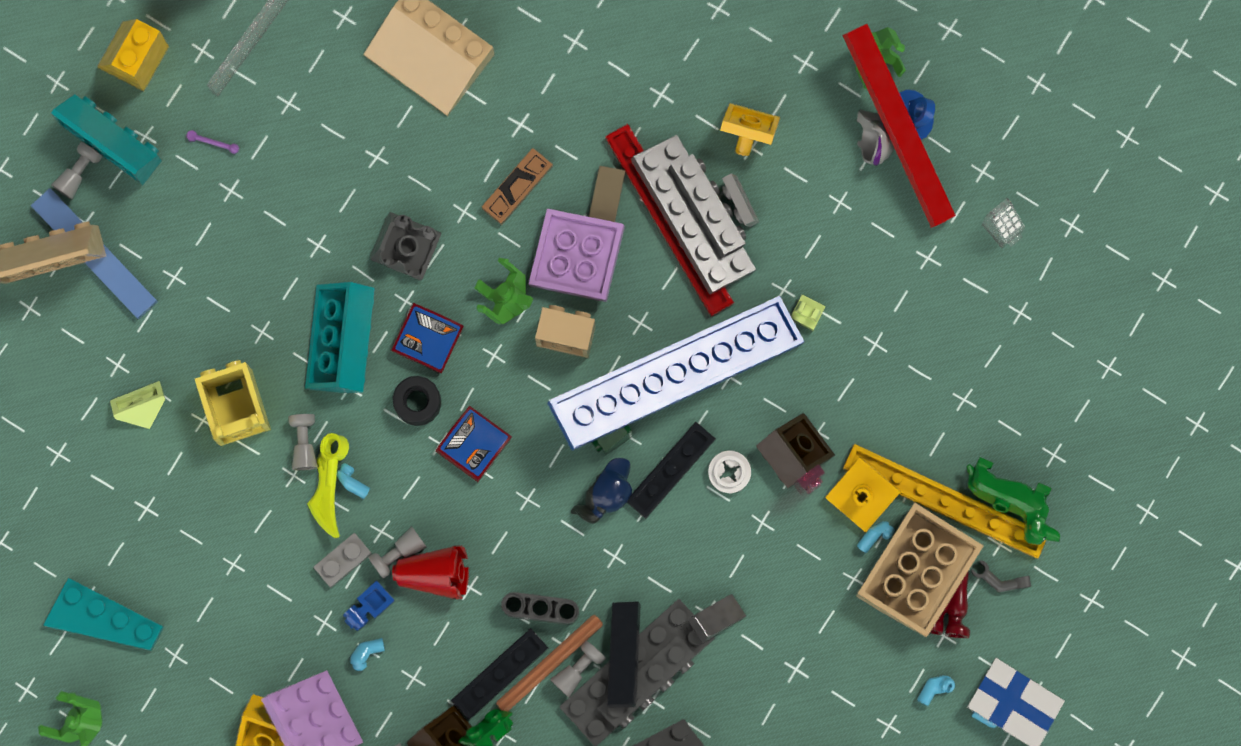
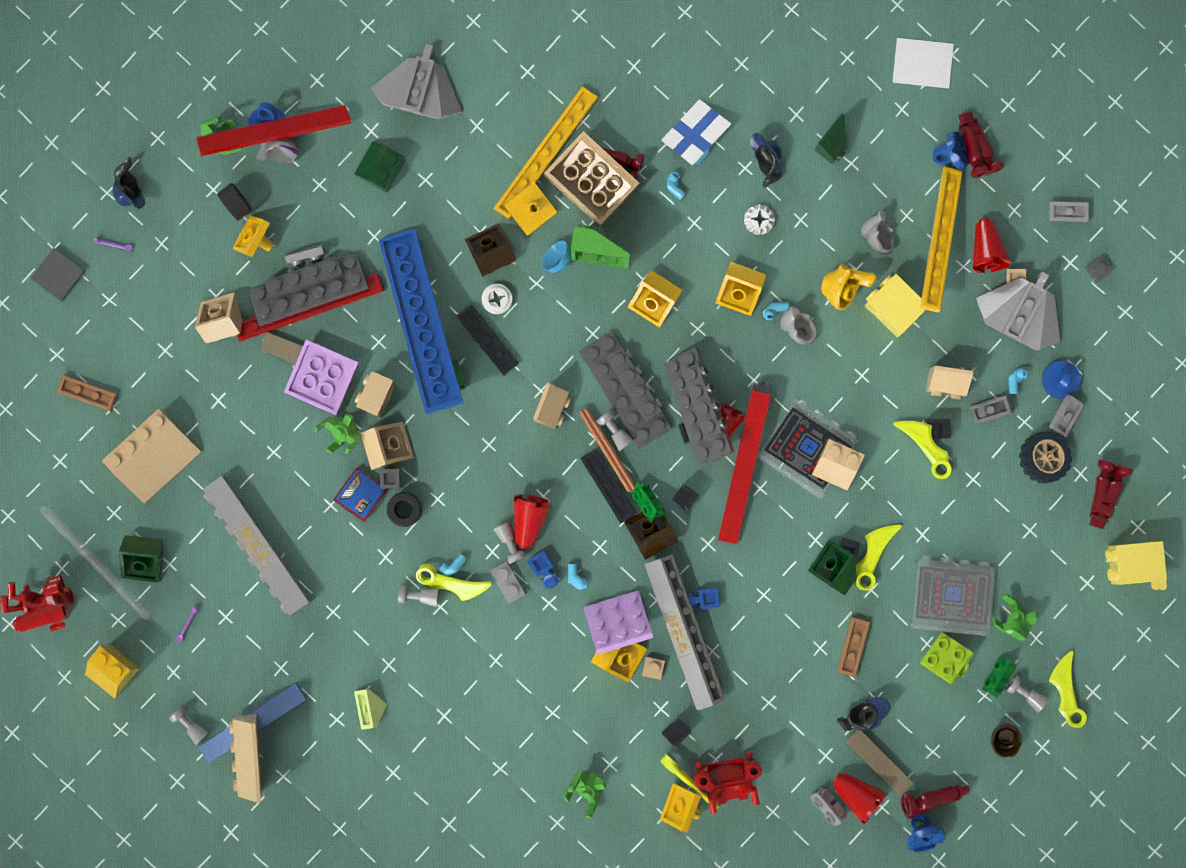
camera: 80 degrees left, 5 degrees up
teal wing [43,578,164,651] -> none
teal slope [51,94,162,185] -> none
light yellow container [195,360,271,446] -> none
teal slope [305,282,375,393] -> none
dark grey slope [370,212,441,281] -> none
slope [435,406,512,482] -> none
medium nougat tile [482,148,553,225] -> none
dark grey beam [501,592,579,625] -> none
dark blue hair [571,458,632,523] -> none
black tile [607,602,641,708] -> none
flat silver slope [688,594,746,643] -> none
yellowish green tile [791,295,826,331] -> none
clear pink plate [795,464,825,495] -> none
medium azure arm [857,521,895,553] -> none
green animal [967,457,1060,545] -> none
dark grey arm [971,560,1031,592] -> none
clear slope [982,198,1025,248] -> none
none -> dark green slope [119,535,164,583]
none -> tan slope [195,292,242,343]
none -> light grey brick [203,476,311,616]
none -> black tyre [217,183,252,221]
none -> dark green slope [354,142,406,193]
none -> tan slope [360,421,414,470]
none -> light grey panel [370,44,462,119]
none -> dark grey panel [380,469,402,489]
none -> tan slope [533,383,571,429]
none -> dark azure piece [542,240,571,273]
none -> bright green slope [571,225,630,269]
none -> yellow slope [628,270,683,328]

